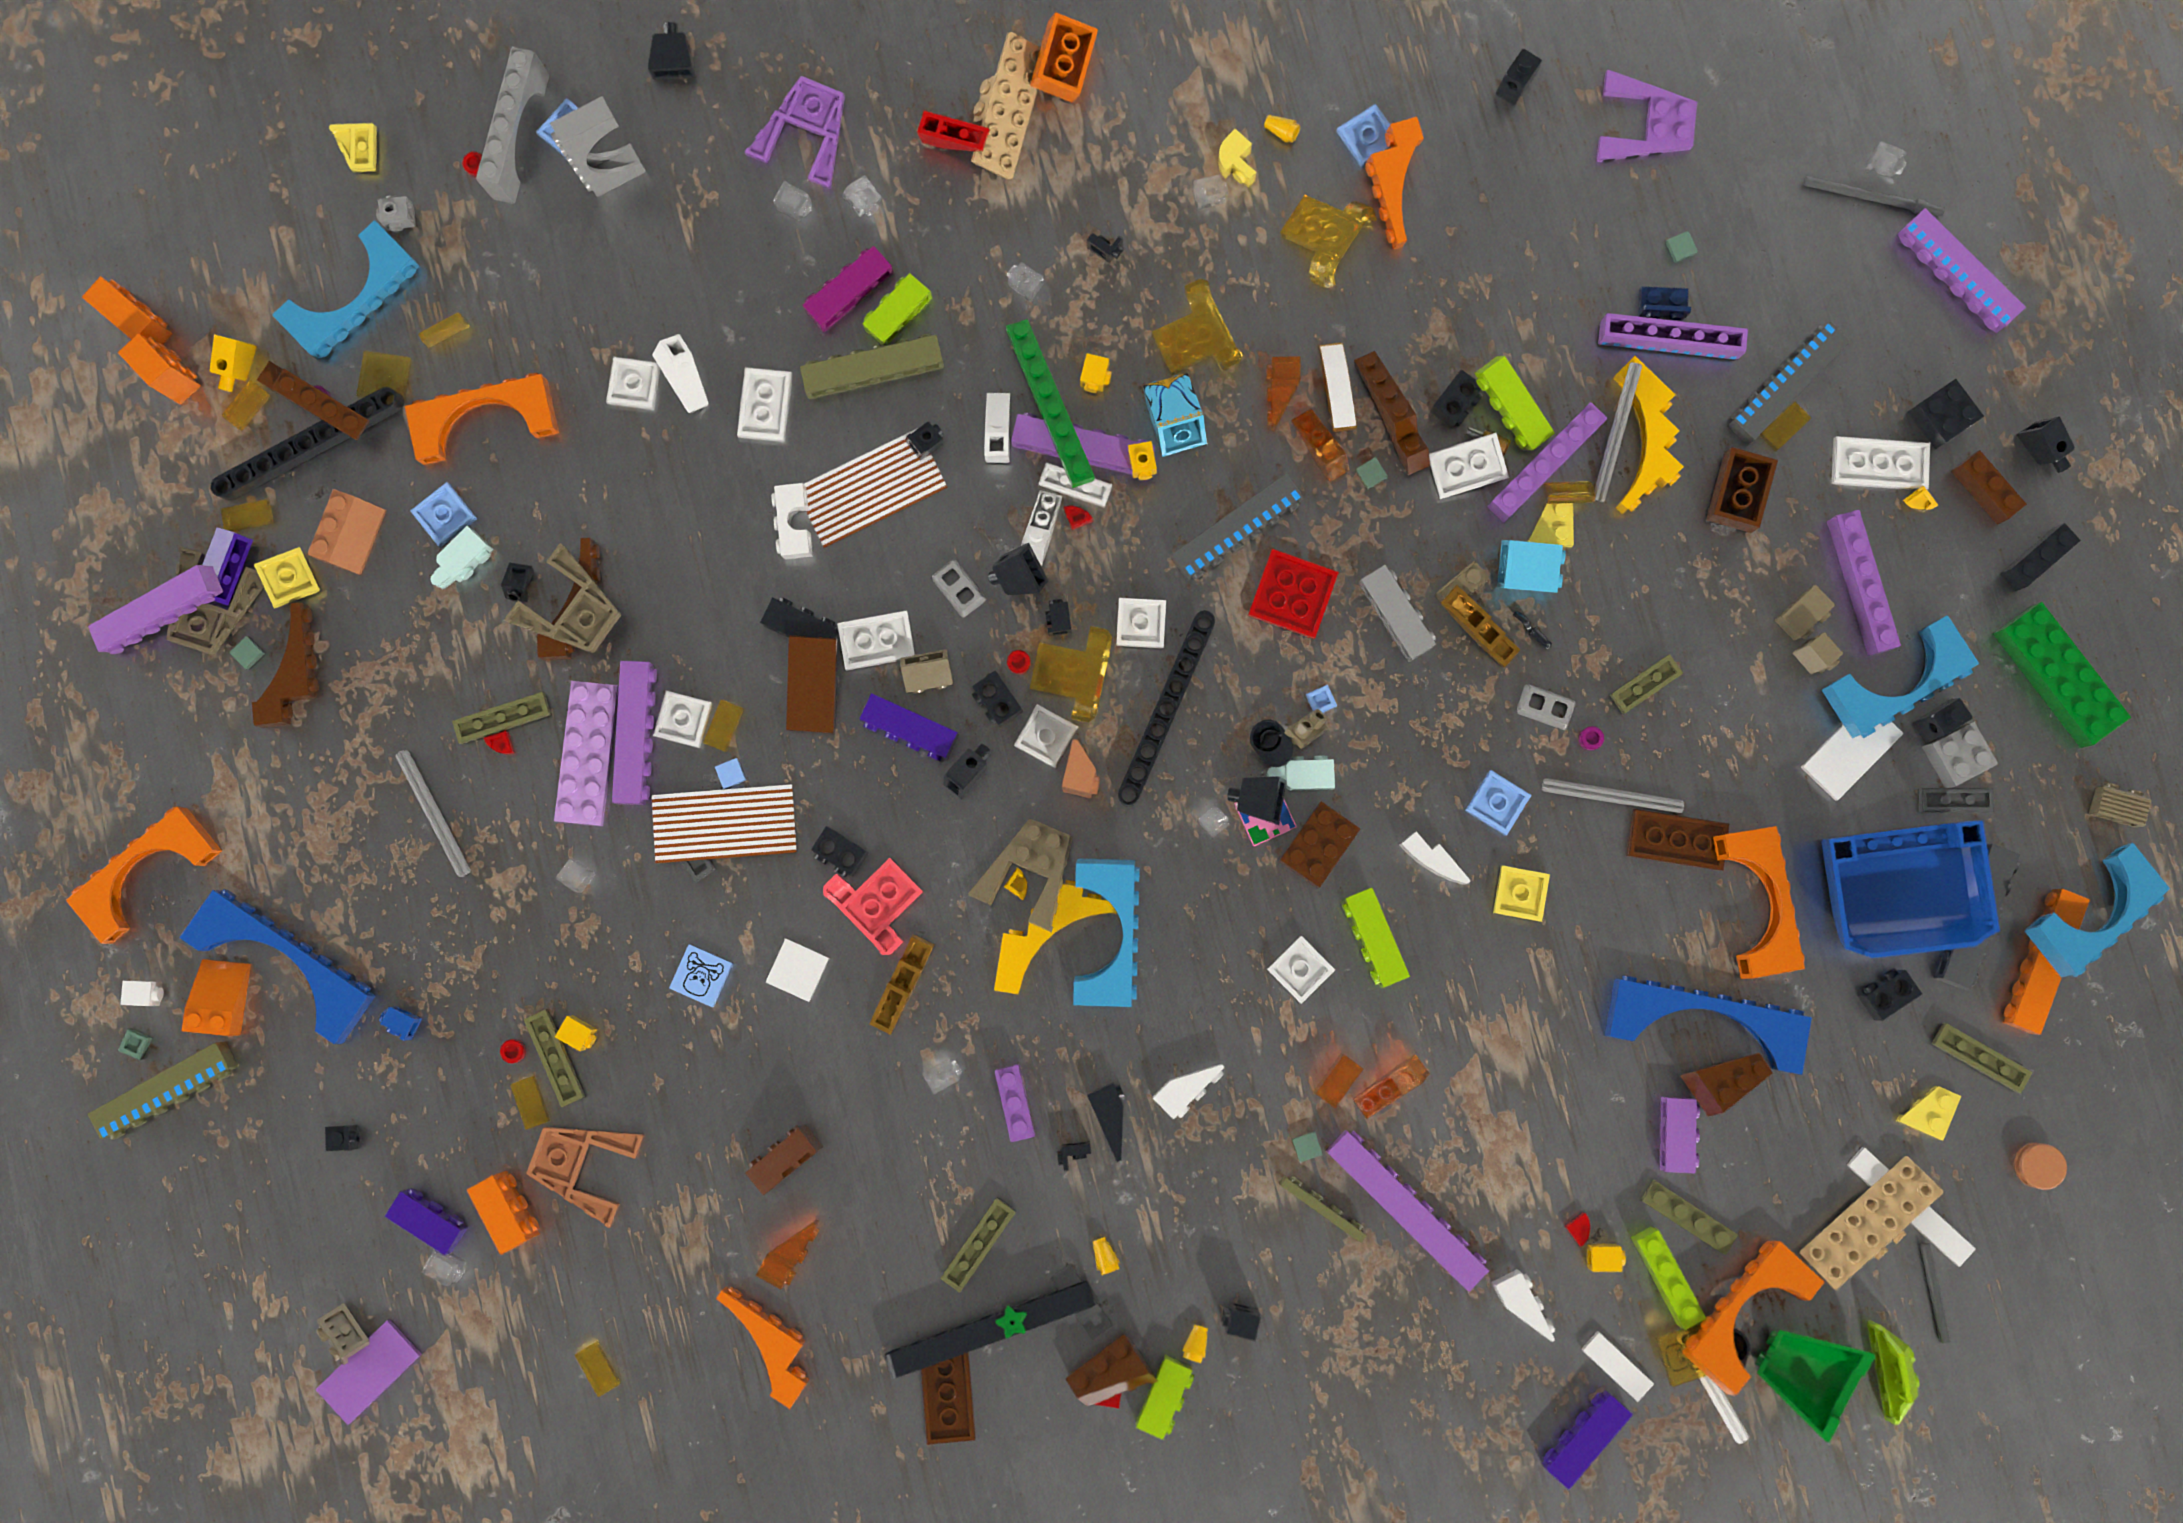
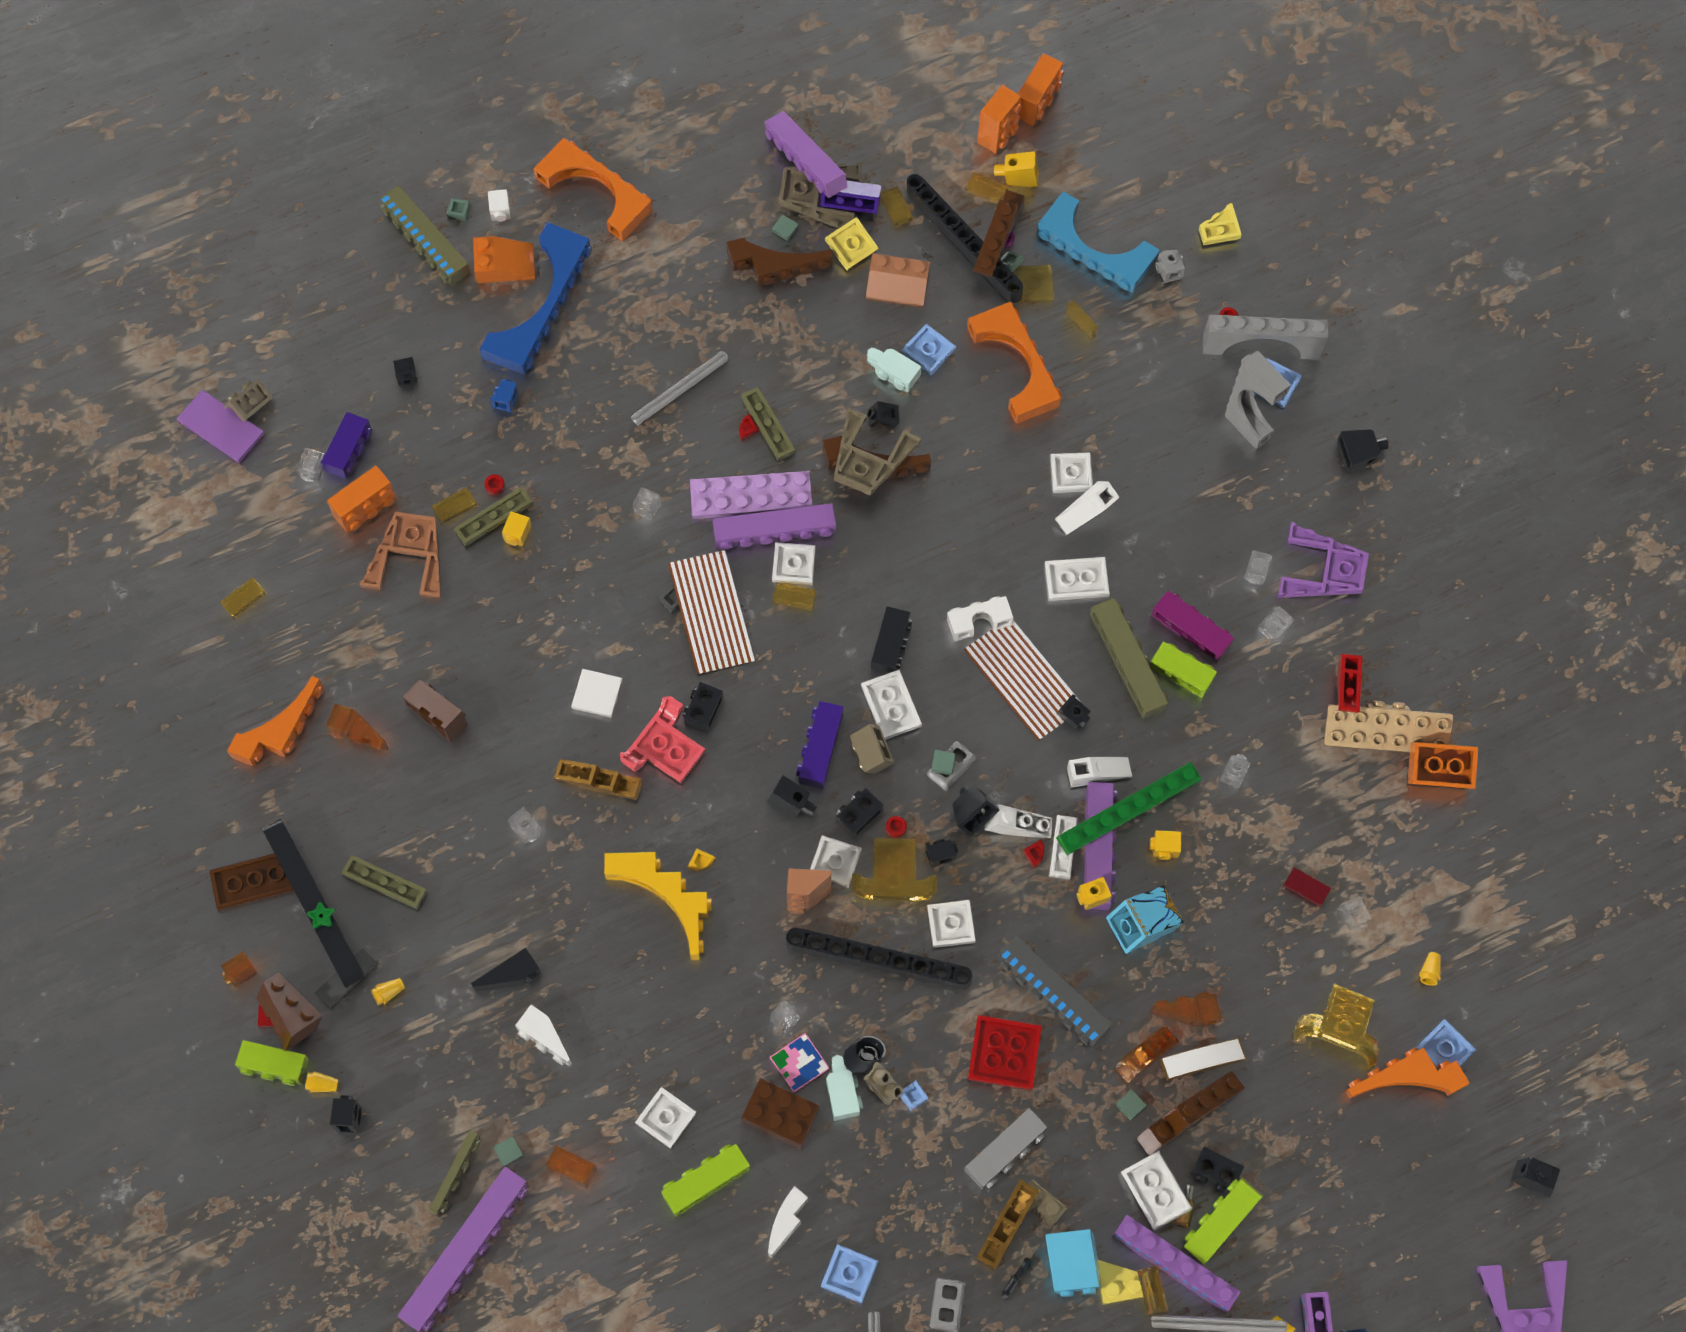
camera: 70 degrees right, 15 degrees down
light blue tile [669,944,733,1007] -> none
light blue tile [715,758,746,789] -> none
reddish brown tile [786,635,837,733] -> none
dark tan wing [968,819,1073,932] -> none
medium lavender brick [995,1064,1036,1142] -> none
black bracket [1057,1141,1091,1171] -> none
dark azure arch [1073,858,1140,1007] -> none
black bracket [1087,233,1124,264] -> none
clear yellow piece [1152,279,1244,376] -> none
light yellow brick [1218,129,1256,187] -> none
black torso [1227,776,1287,825] -> none
clear orange slope [1352,1054,1430,1119] -> none
light yellow plate [1493,866,1550,922] -> none
none -> clear orange brick [220,951,258,988]
none -> sand green tile [931,750,955,775]
none -> sand green tile [1001,251,1024,272]
none -> dark red tile [1283,867,1331,907]

